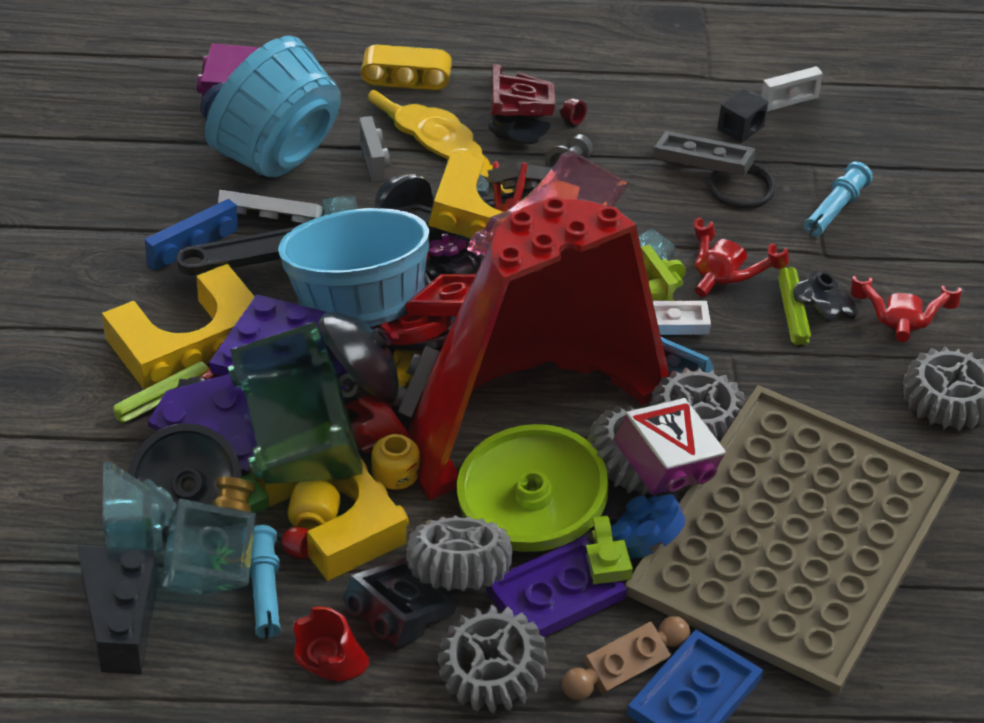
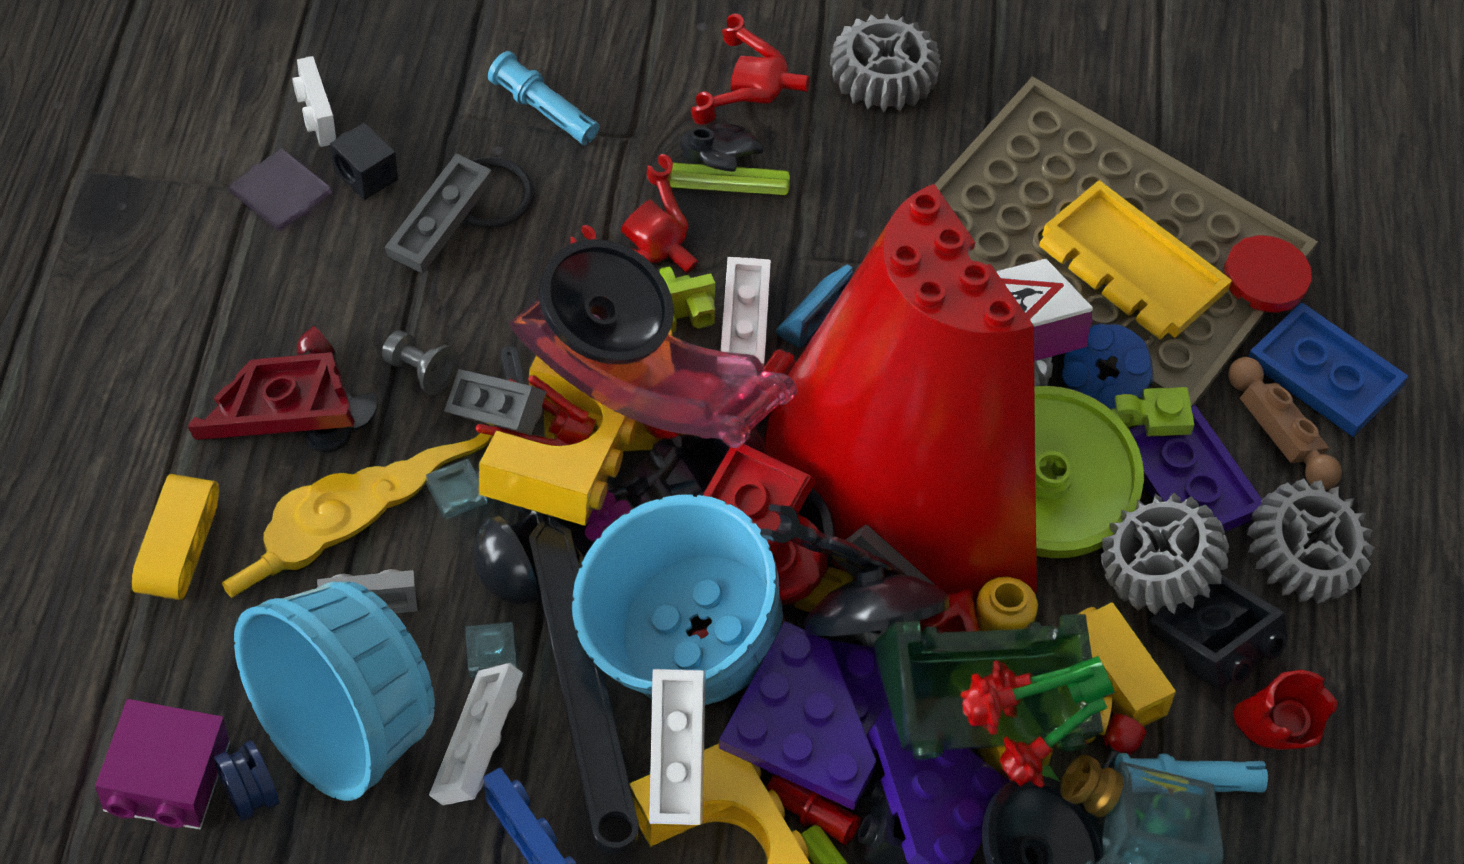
camera: 85 degrees left, 10 degrees up
none -> clear purple piece [229,148,332,231]
none -> black dish [539,239,674,365]
none -> white plate [649,669,706,825]
none -> black piece [760,504,907,575]
none -> plant [960,656,1115,788]
none -> yellow hinge [1039,180,1232,340]
none -> red tile [1224,235,1312,313]

